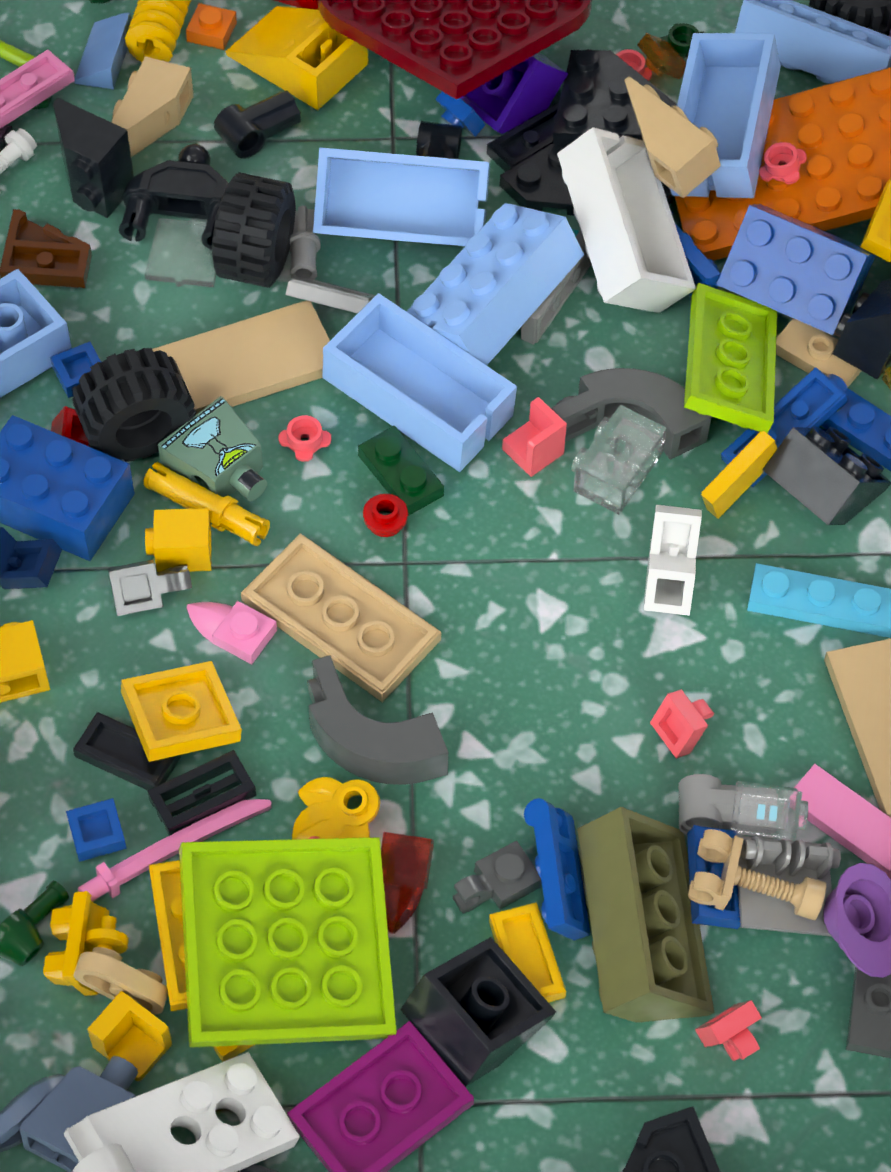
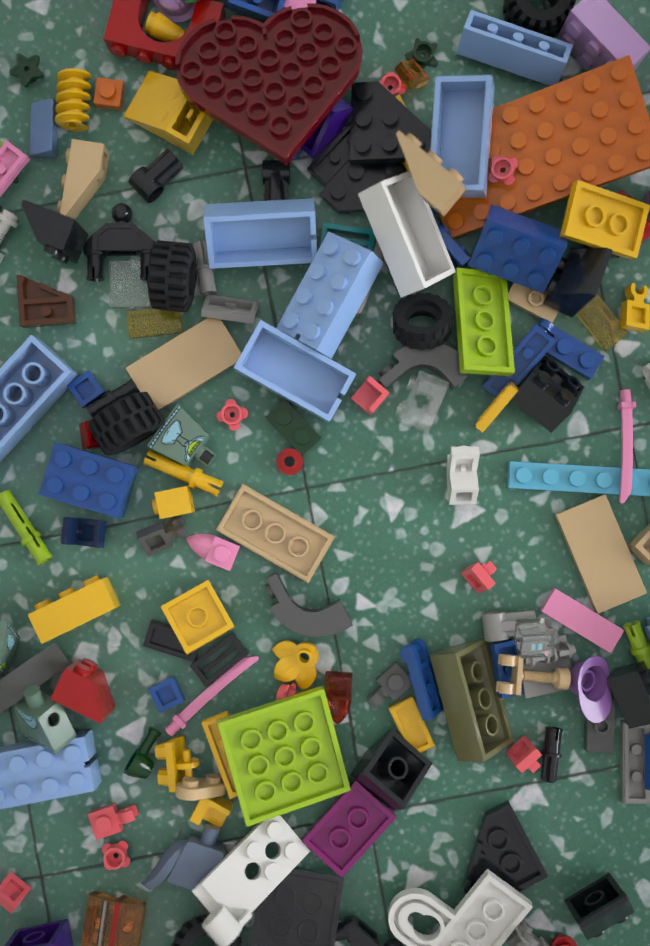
camera: 10 degrees left, 30 degrees up
none -> clear yellow tile [126,308,183,339]
none -> black tyre [393,293,453,350]
none -> black axle [540,726,563,783]

